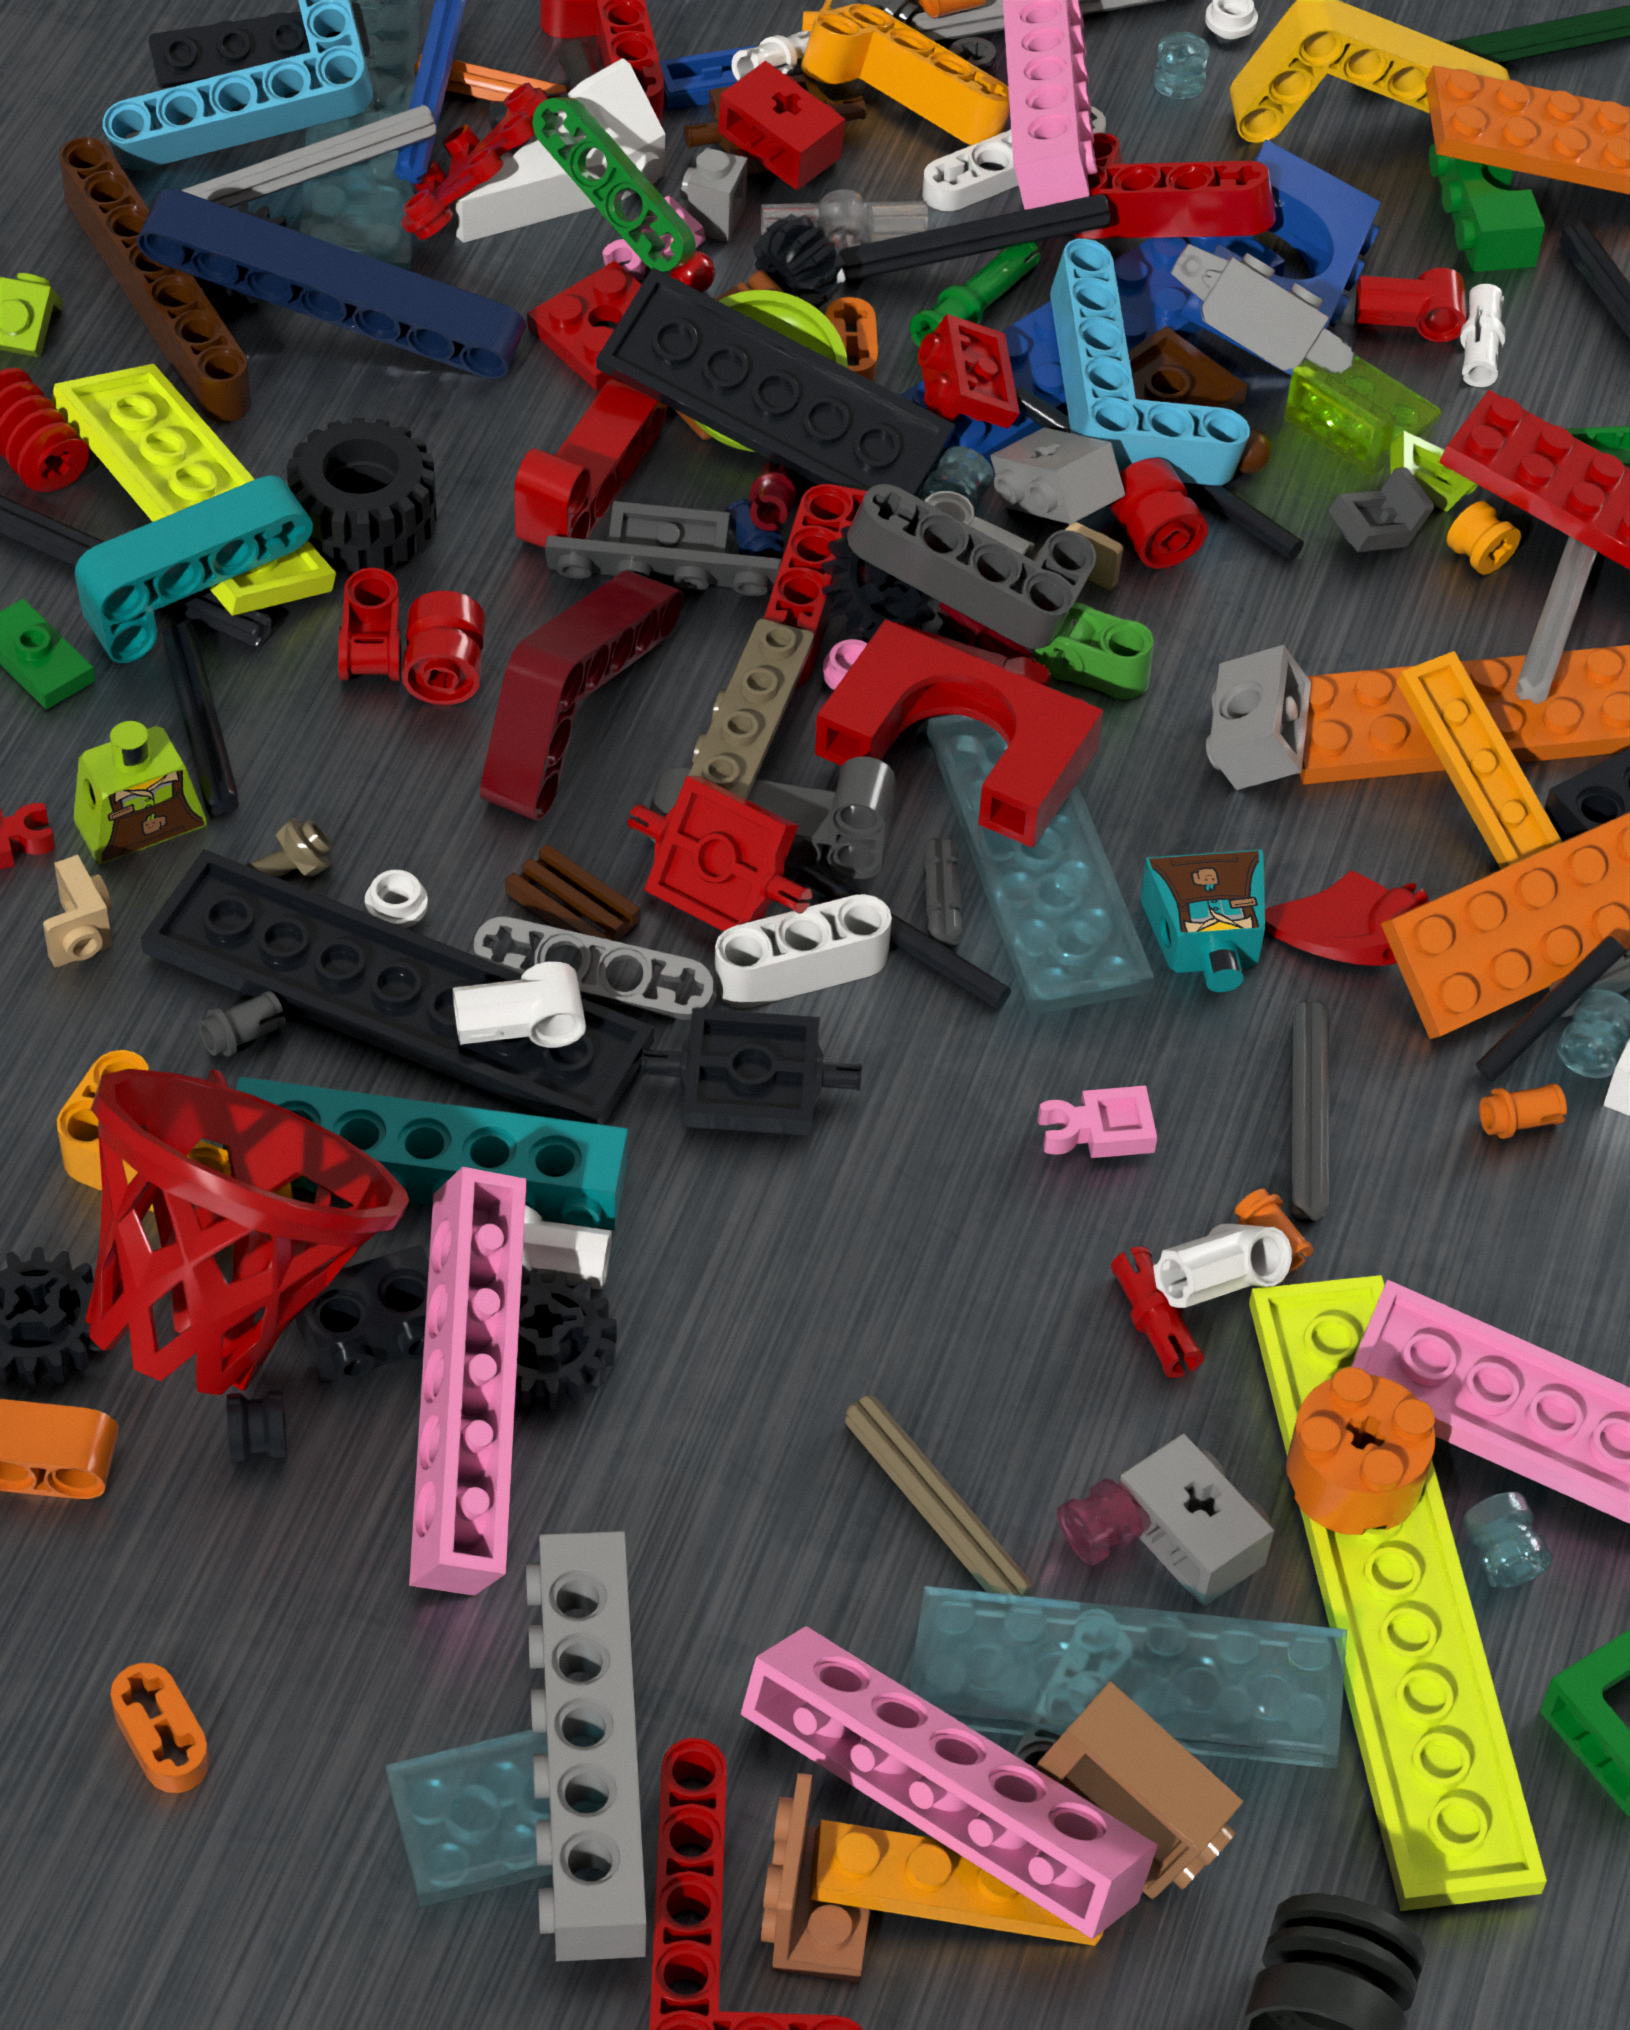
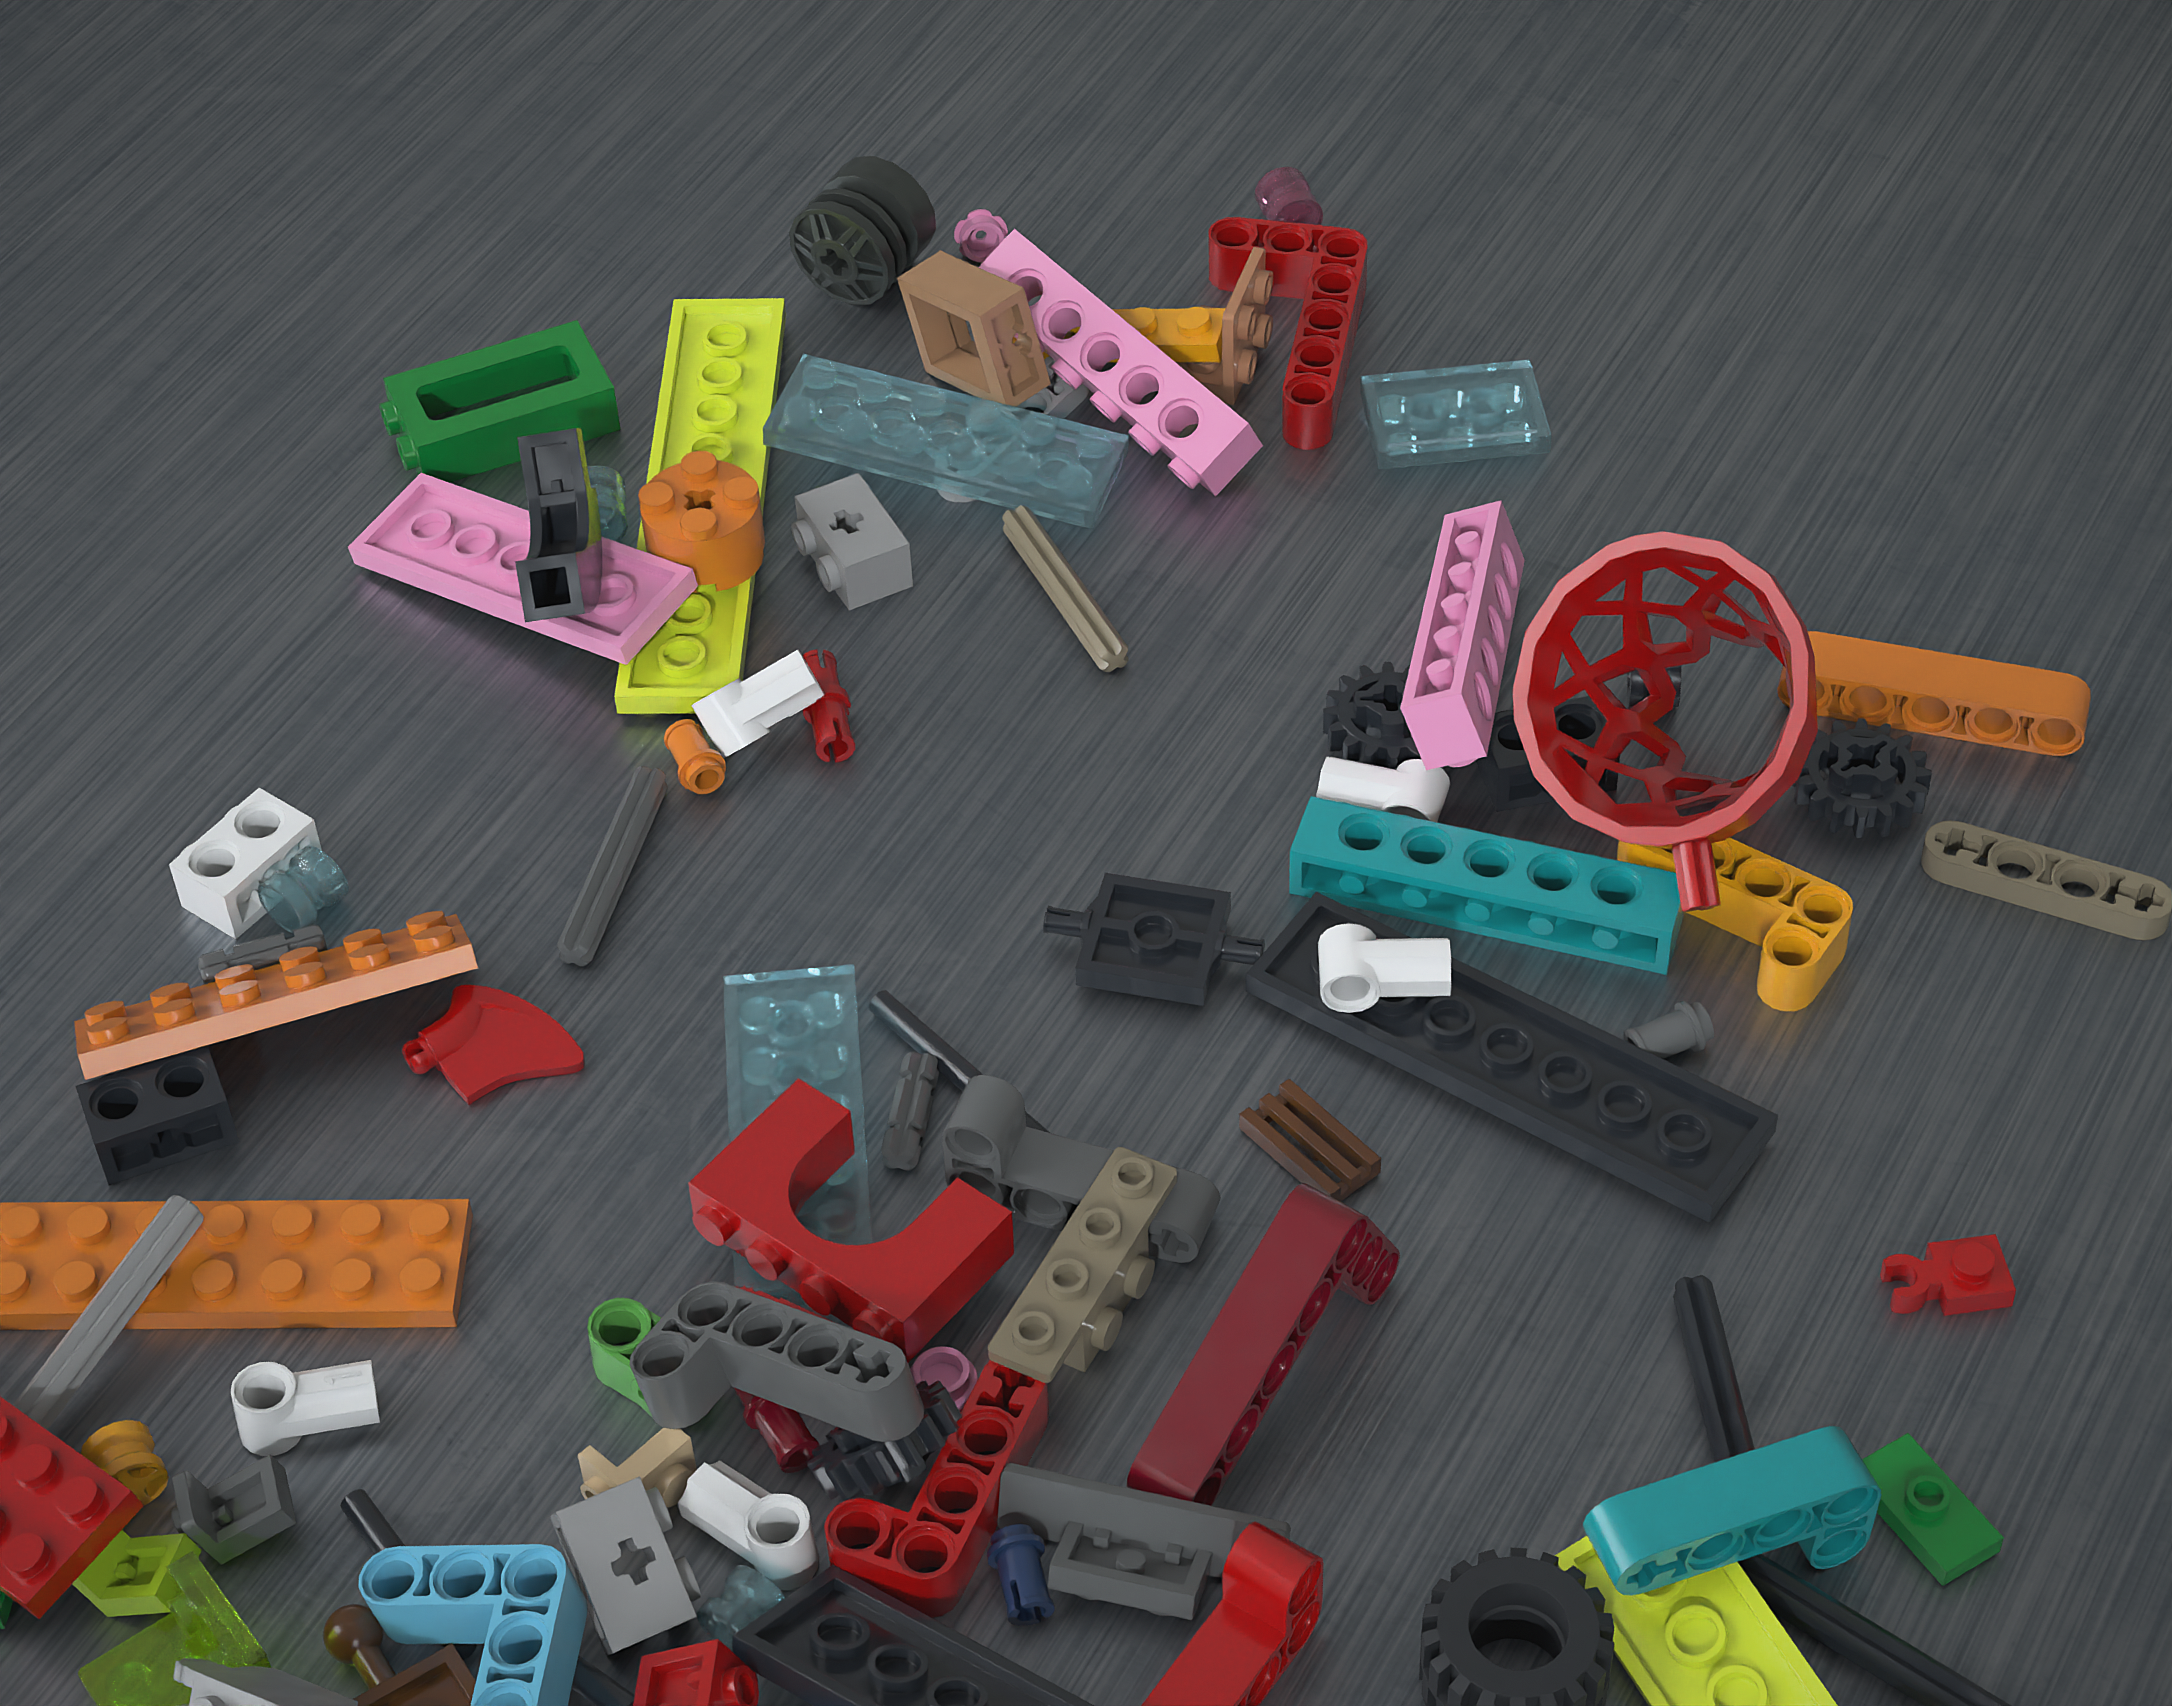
camera: 165 degrees left, 5 degrees down
tan bracket [43,854,113,967] -> none
lime torso [73,721,207,865] -> none
orange beam [110,1663,210,1793] -> none
dark tan plate [246,818,333,878] -> none
red piece [338,567,402,681] -> none
white plate [365,870,428,928] -> none
red wheel [402,590,485,705] -> none
light grey beam [474,916,717,1020] -> none
light grey brick [526,1531,646,1962] -> none
red plate [627,776,812,932] -> none
white beam [714,894,892,1009] -> none
dark red axle [750,461,796,531] -> none
bright pink plate [1038,1085,1157,1158] -> none
clear pink wheel [1057,1478,1143,1566] -> none
red wheel [1108,458,1208,569] -> none
torso [1140,849,1265,992] -> none
light grey brick [1206,644,1311,790] -> none
light orange plate [1397,651,1562,869] -> none
black bar [1476,936,1625,1081] -> none
orange pin [1479,1083,1567,1139] -> none
none -> white piece [231,1360,380,1456]
none -> black arch [515,428,602,623]

